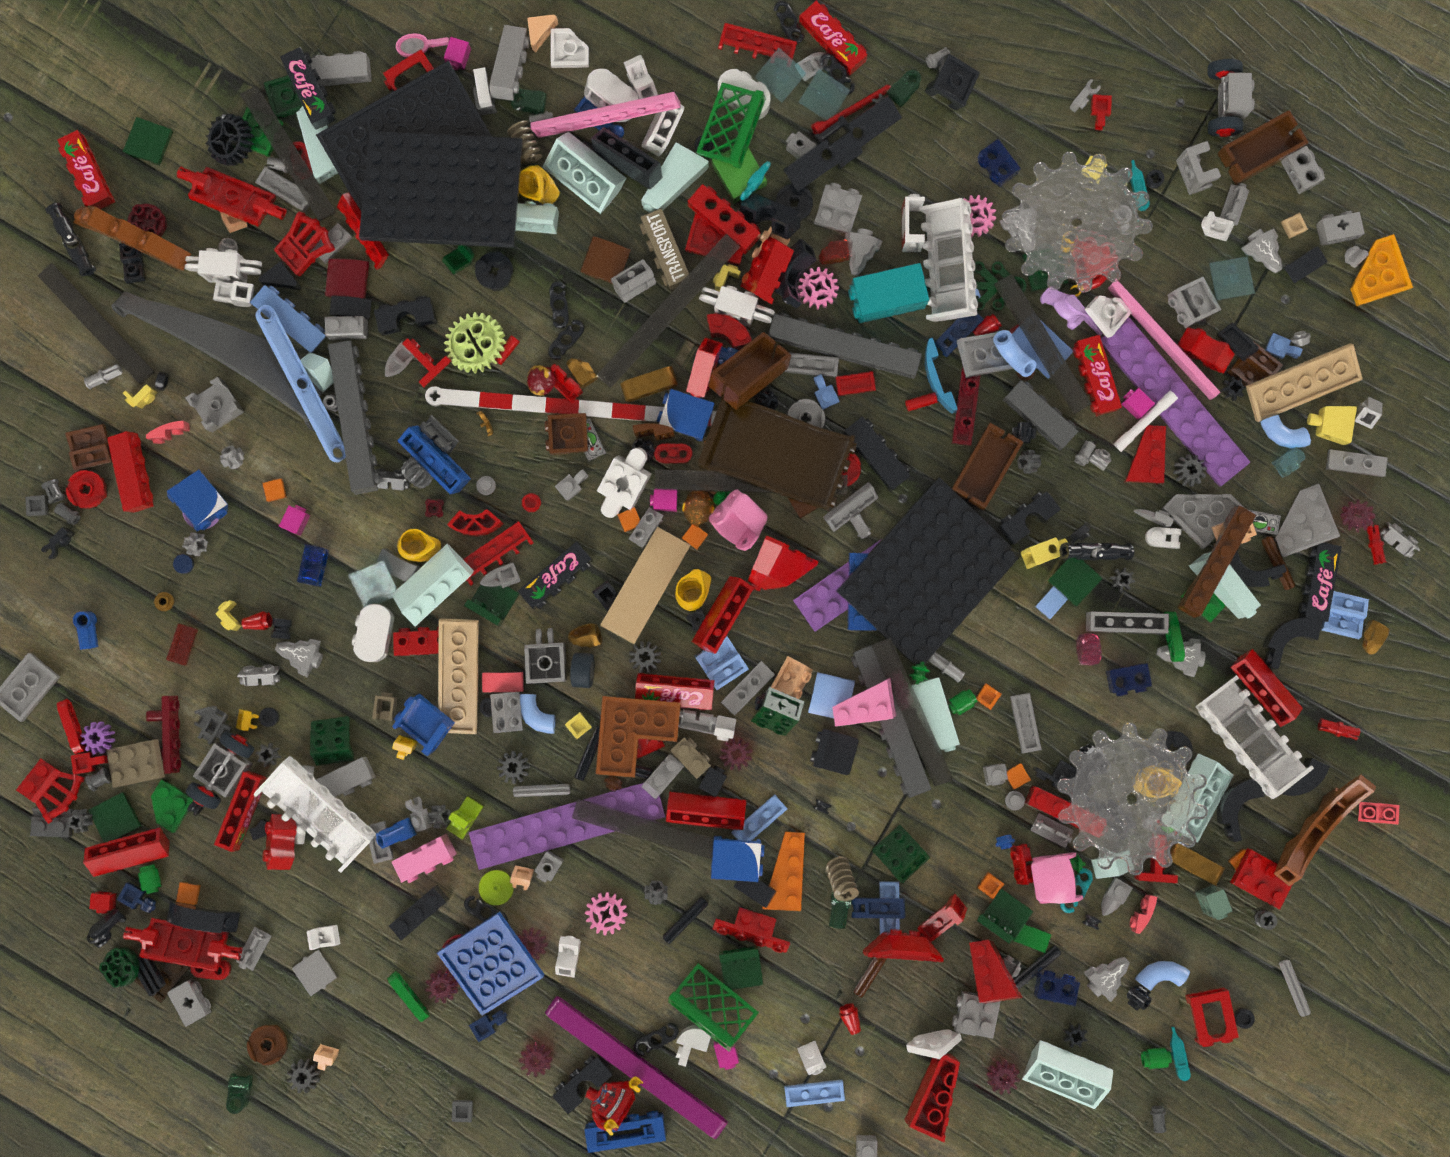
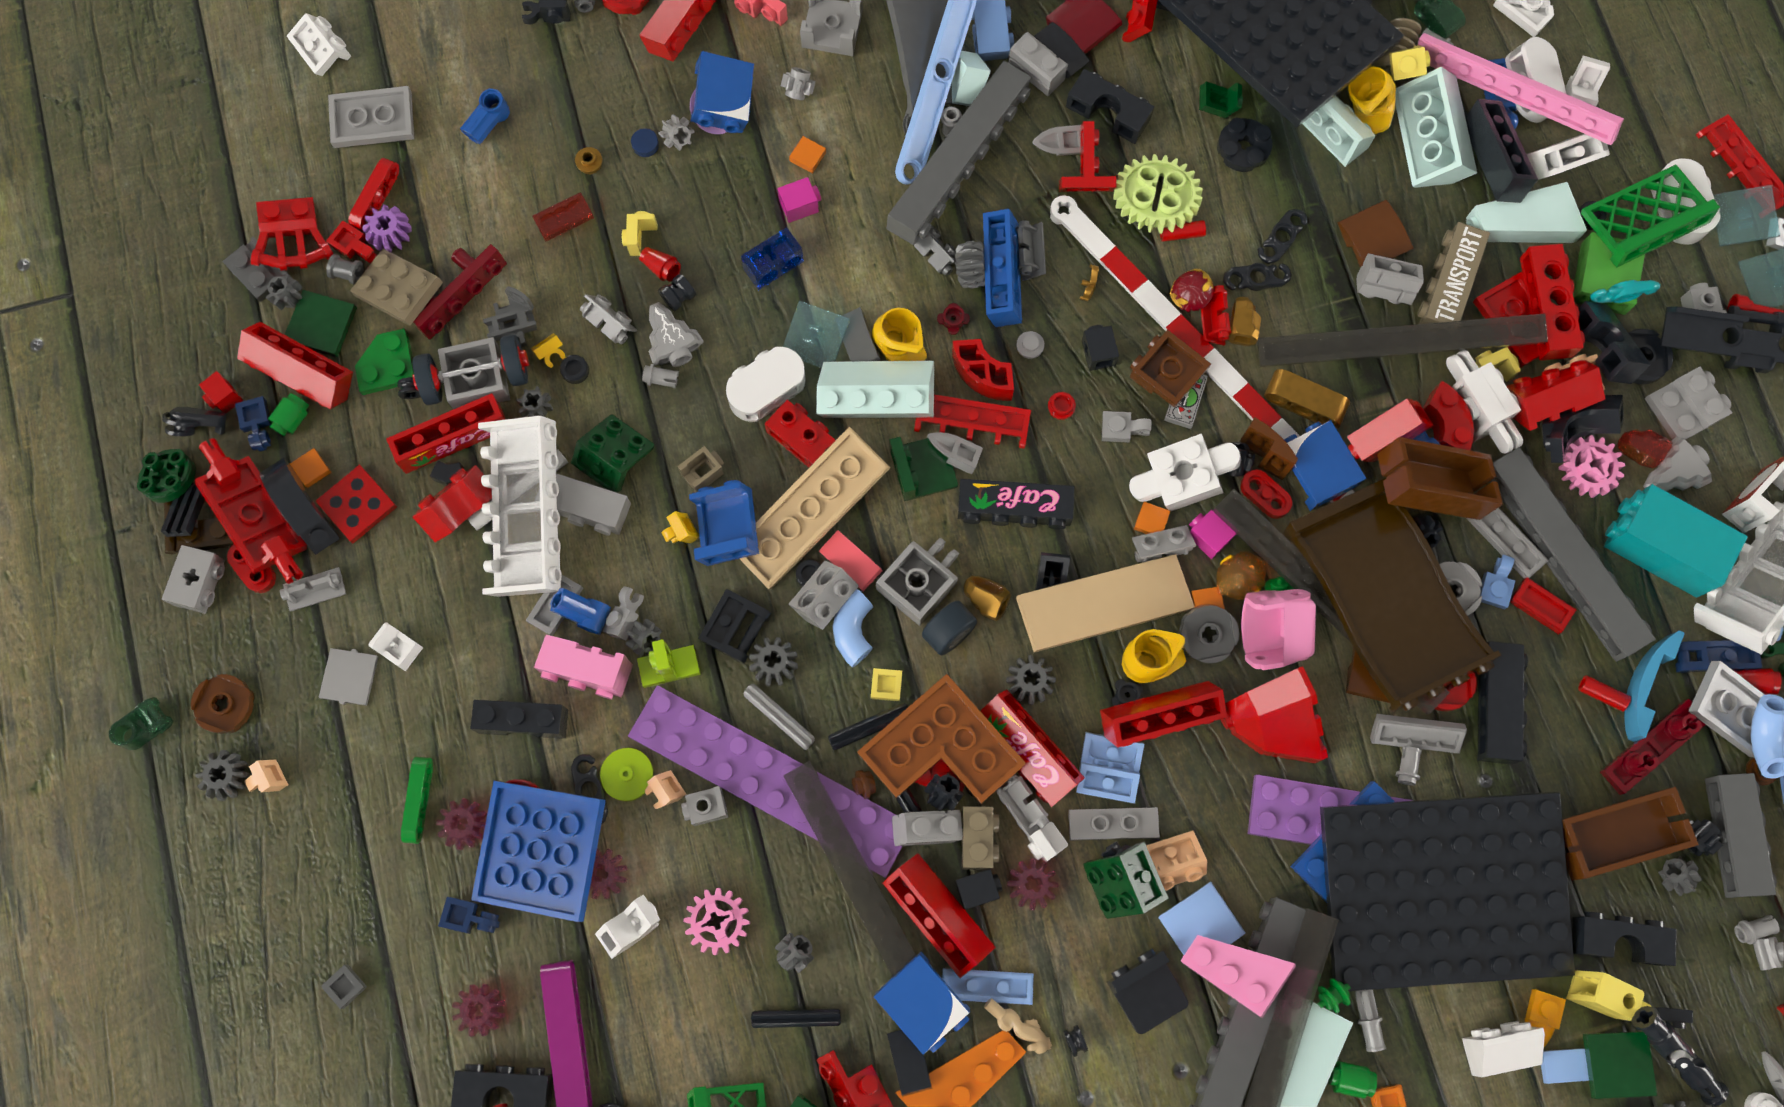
camera: 40 degrees right, 10 degrees down
none -> red tile [315,464,397,544]
none -> light grey pin [642,364,679,389]
none -> black plate [698,589,772,664]
none -> black gear [924,773,964,811]
none -> tan animal [984,998,1052,1054]
none -> black brick [1081,325,1119,371]
none -> dark grey plate [1179,604,1239,663]
none -> light yellow bracket [1389,45,1430,81]
none -> white slope [1462,1021,1545,1077]
none -> light orange plate [1525,989,1566,1047]

